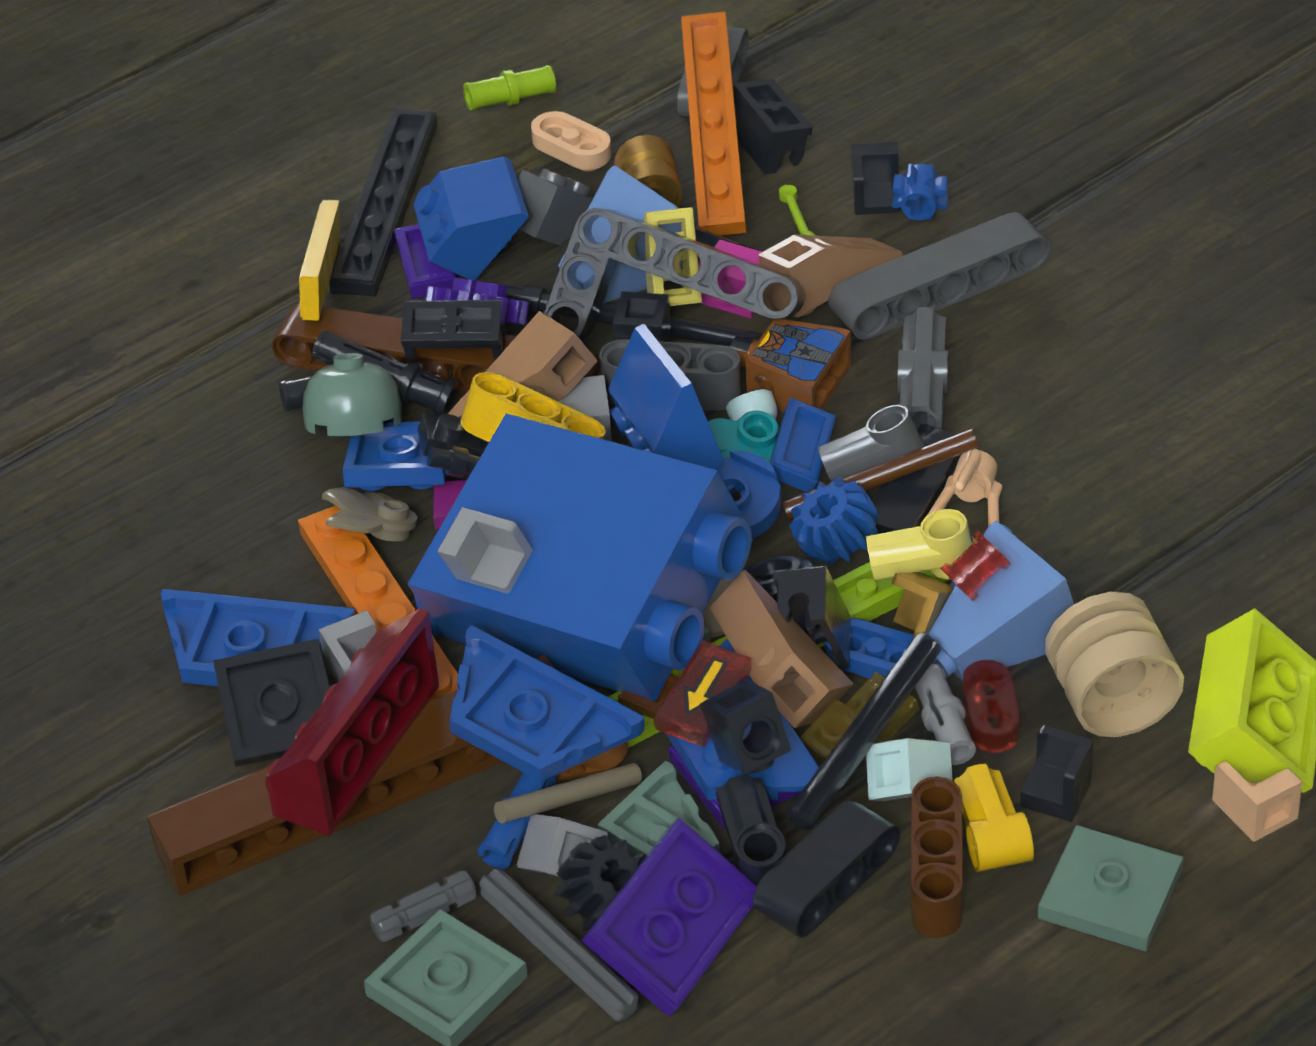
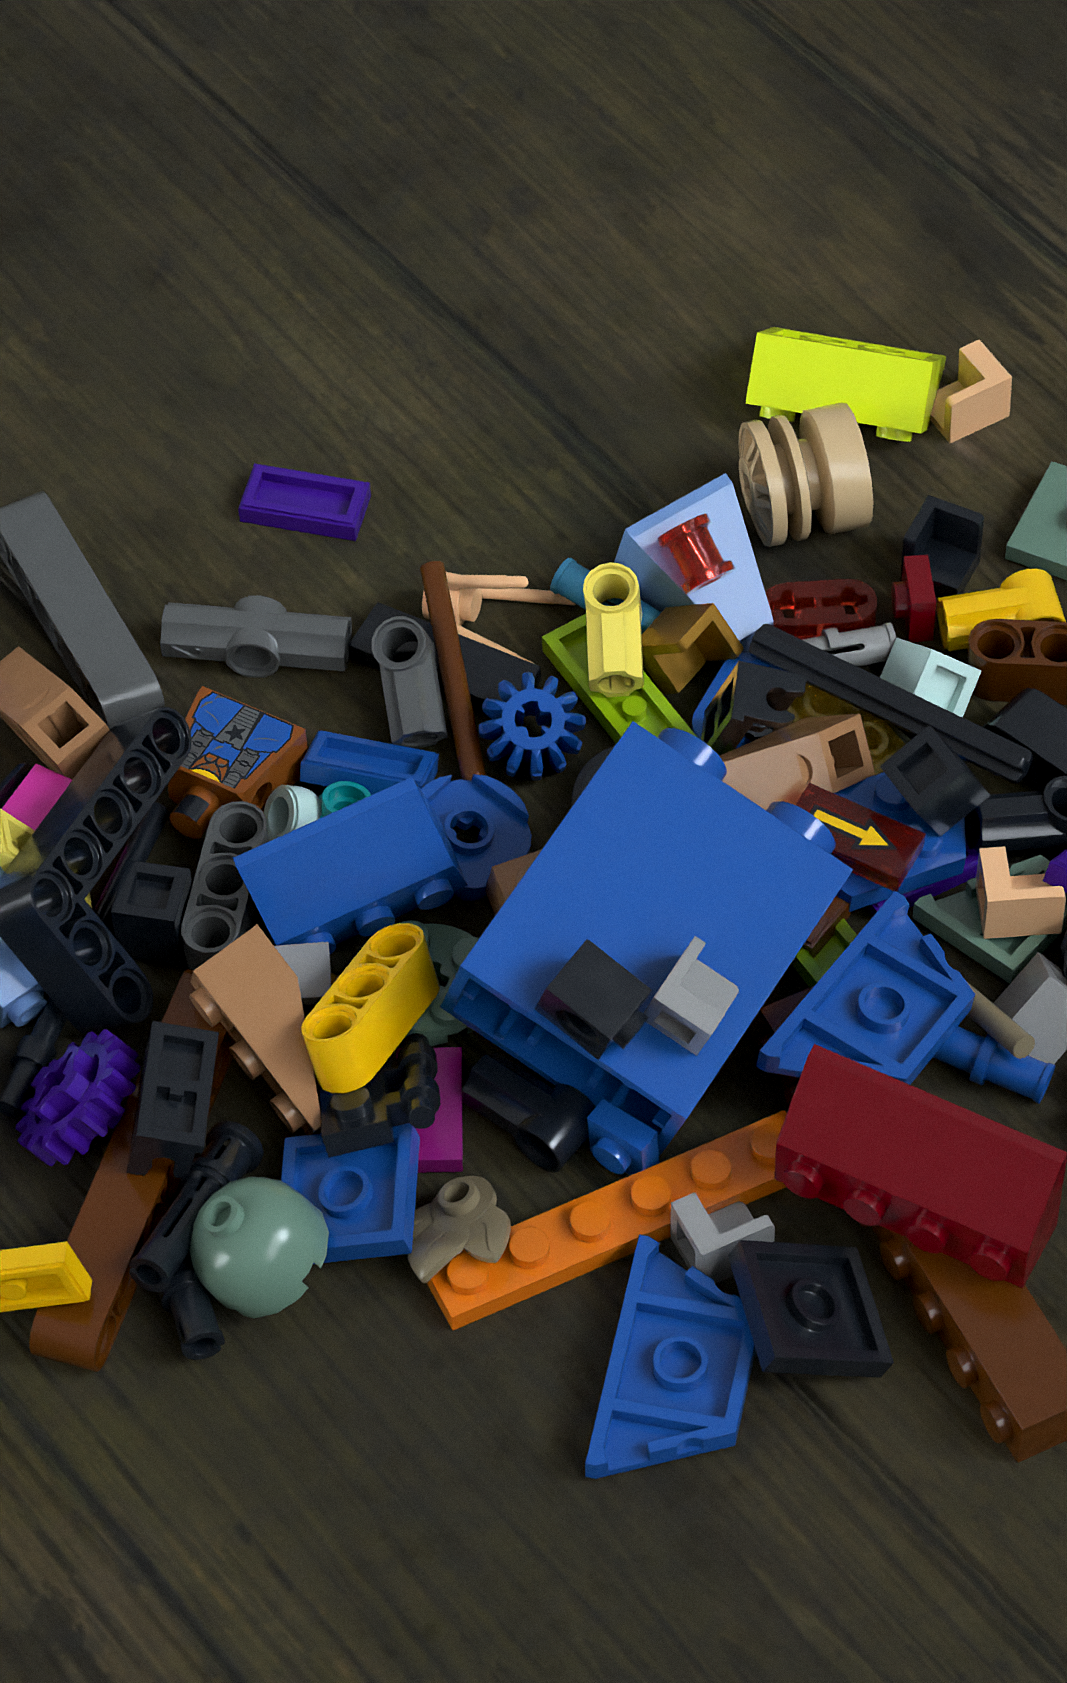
camera: 90 degrees left, 10 degrees up
none -> dark purple tile [238,463,371,541]
none -> black brick [534,939,652,1060]
none -> dark red plate [891,554,936,642]
none -> light nougat panel [975,846,1066,939]

